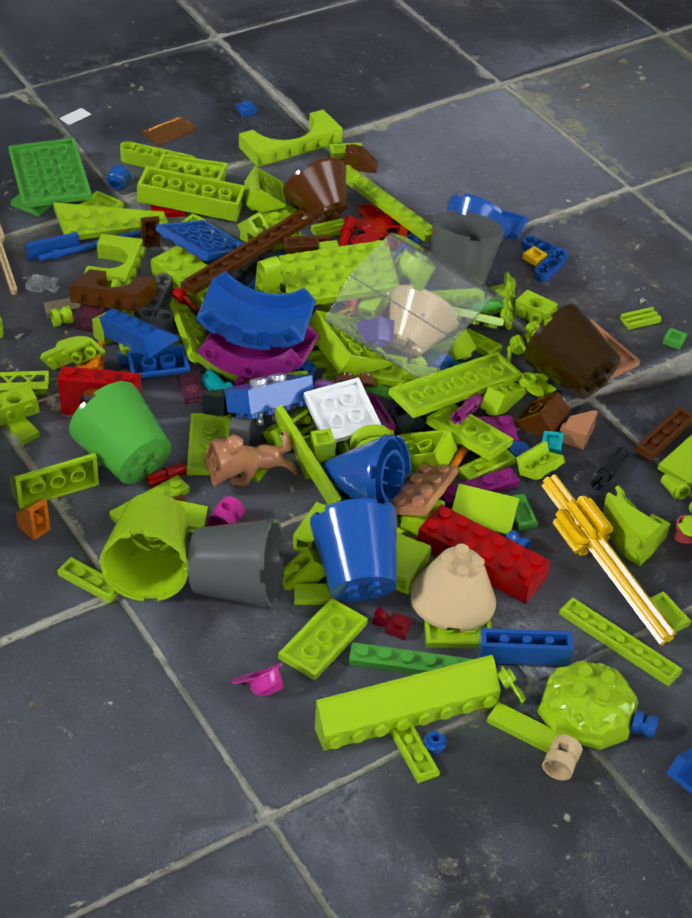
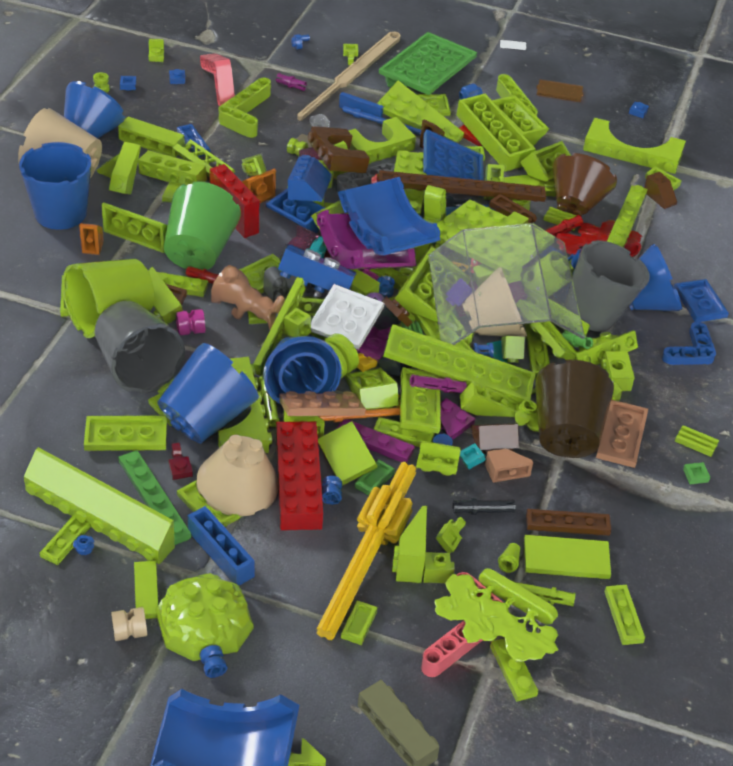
camera: 50 degrees right, 0 degrees up
dark pink piece [231,662,283,696] -> none
lime plate [497,667,526,703] -> none
yellow plate [522,246,547,267] -> none
lime tile [559,597,682,687] -> none

